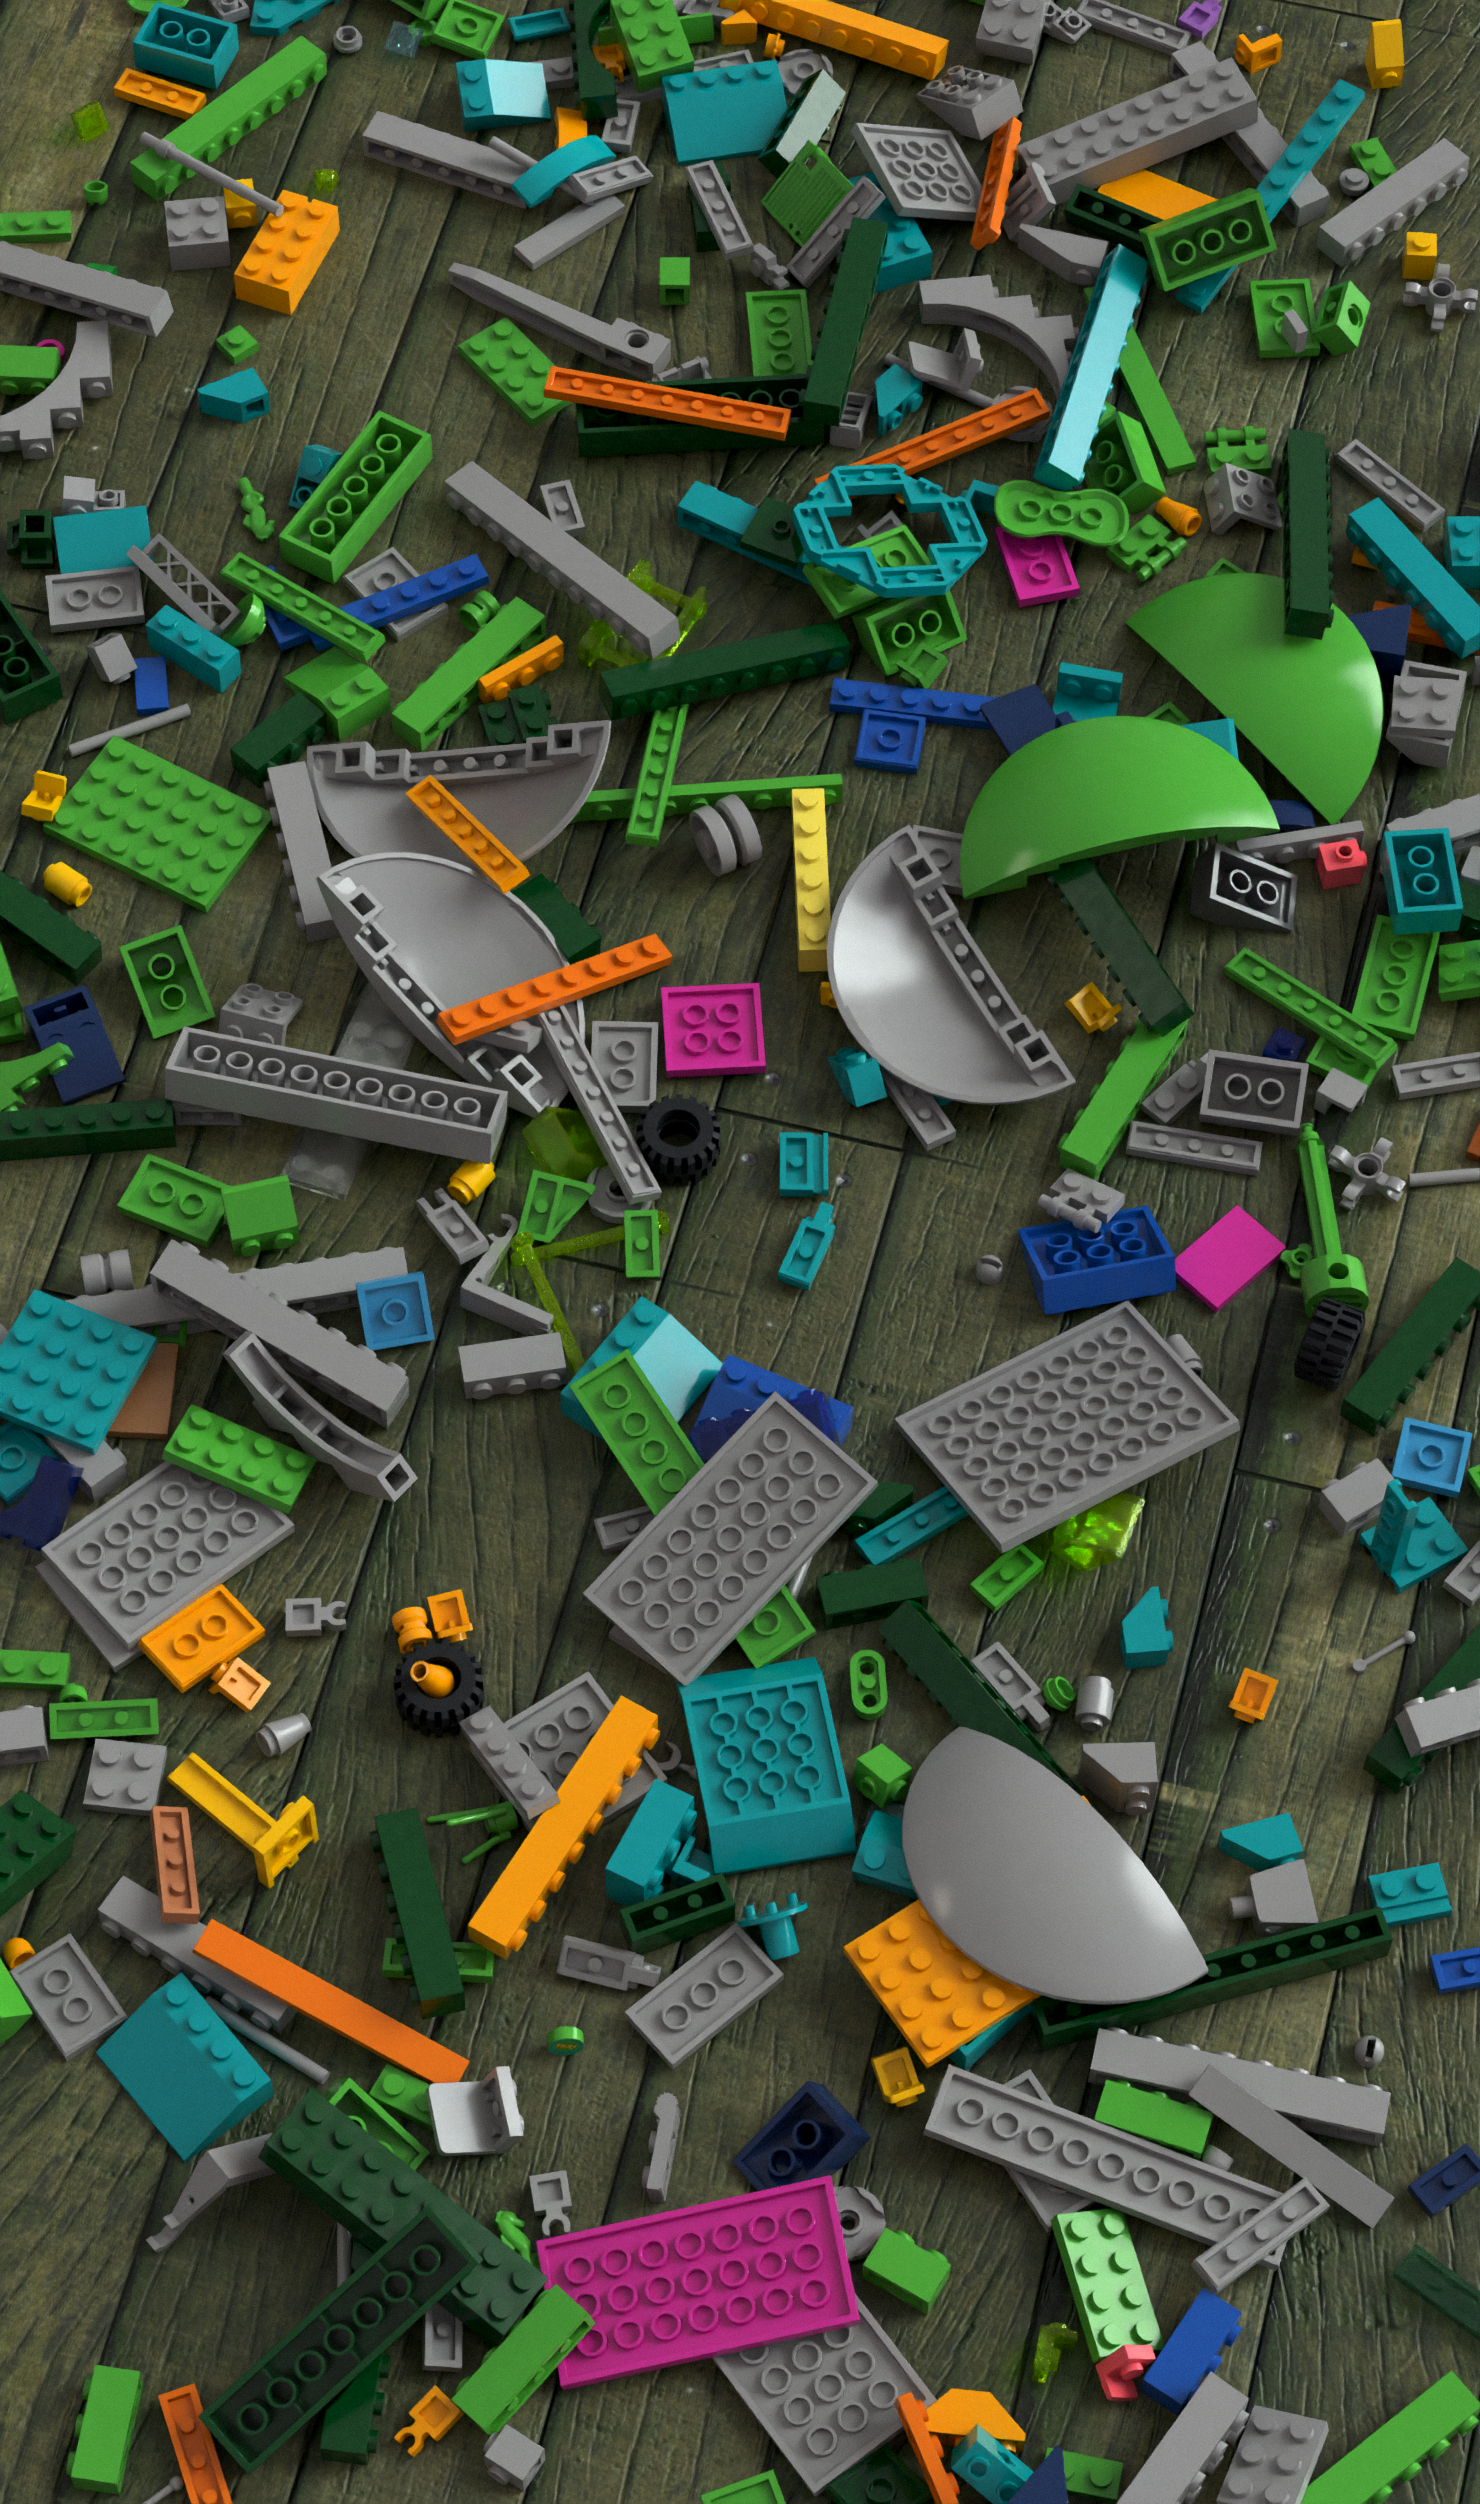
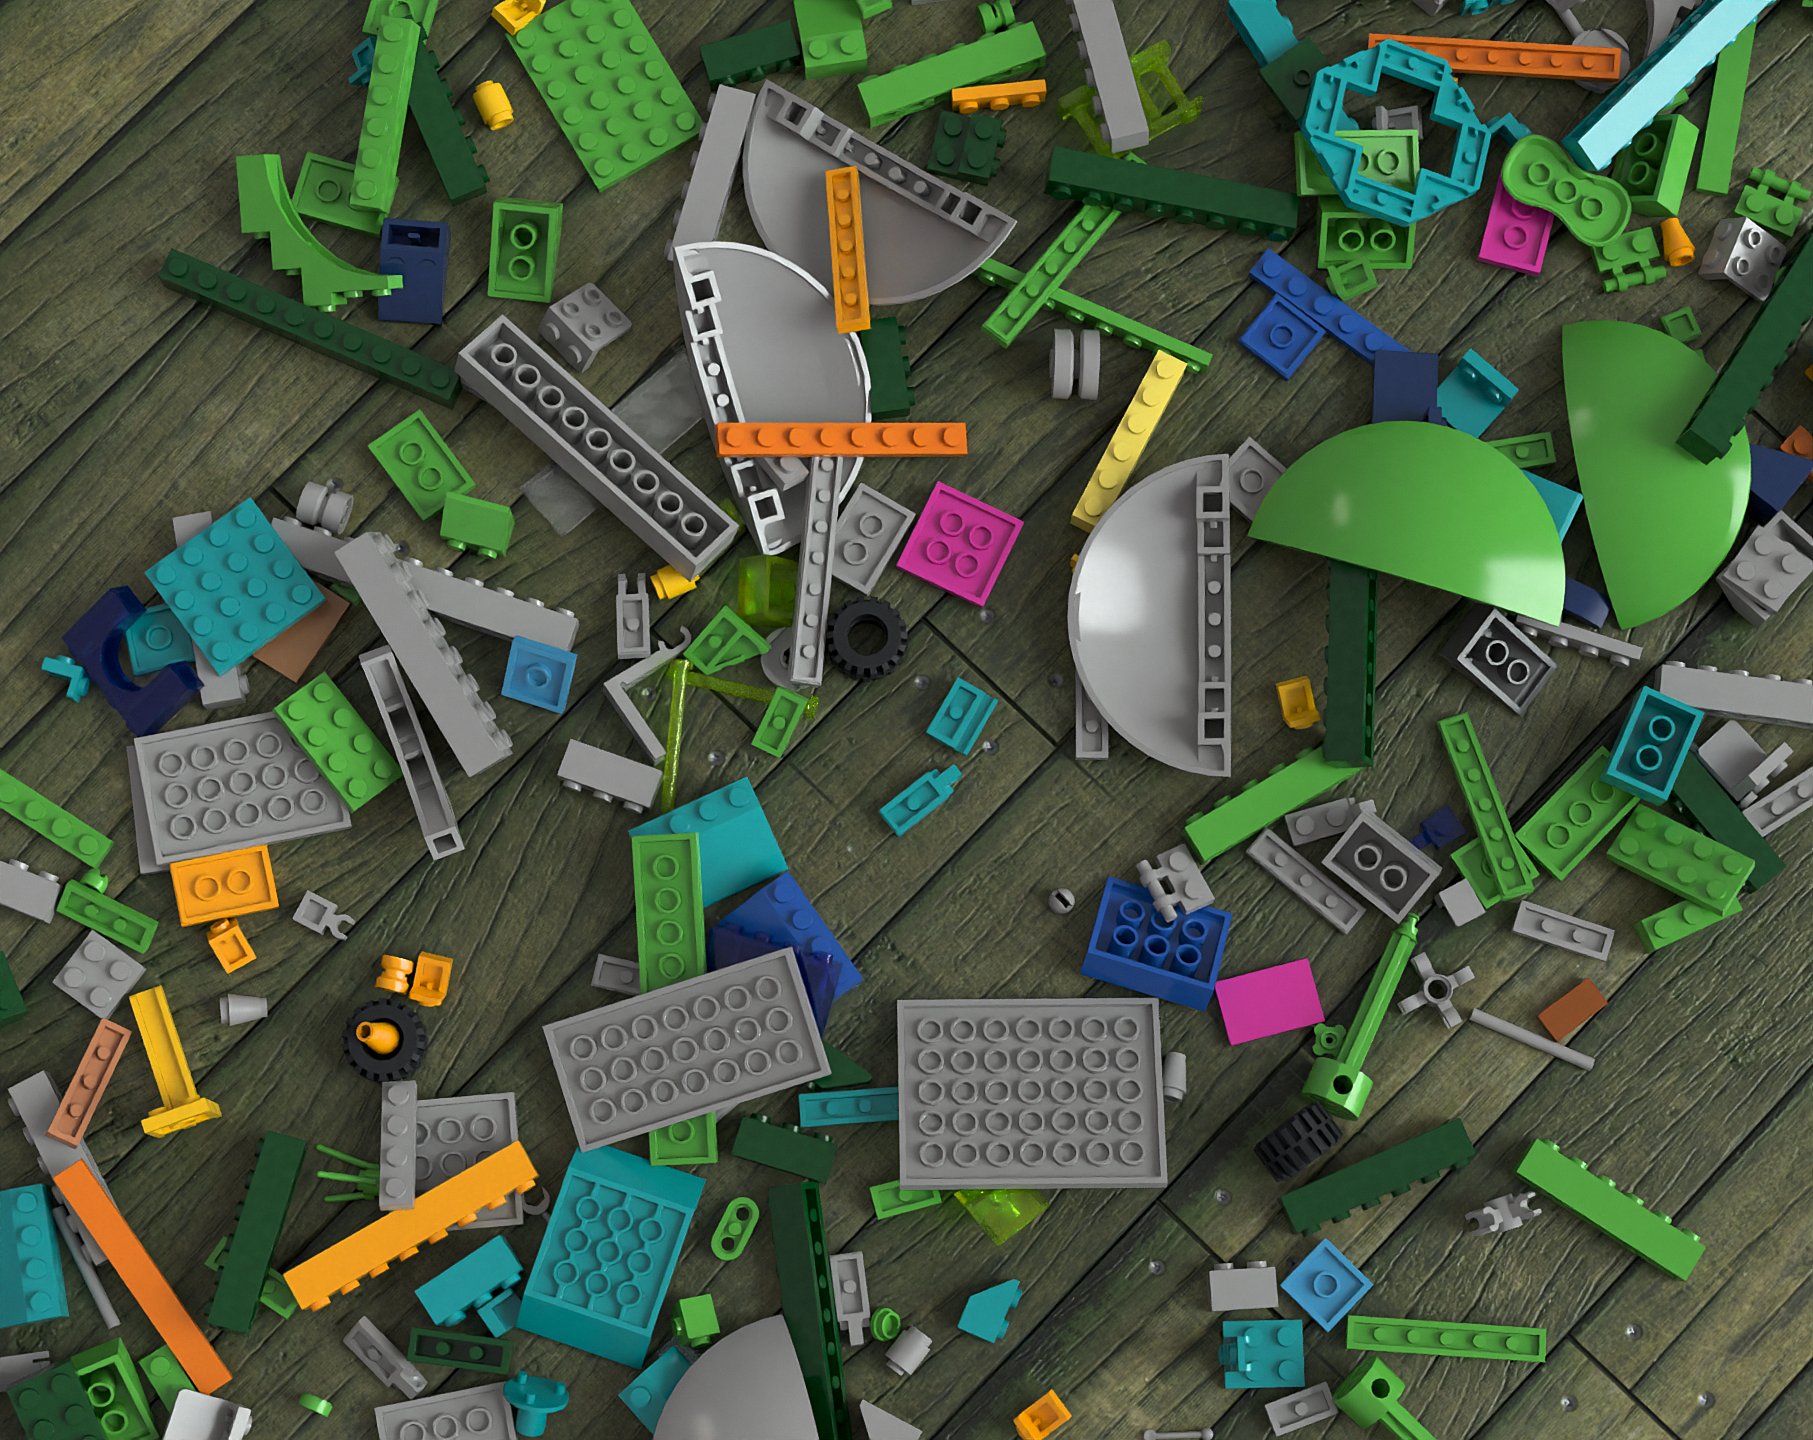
camera: 25 degrees right, 20 degrees up
teal slope [827,1046,887,1107] -> none
coral brick [1315,839,1367,889] -> none

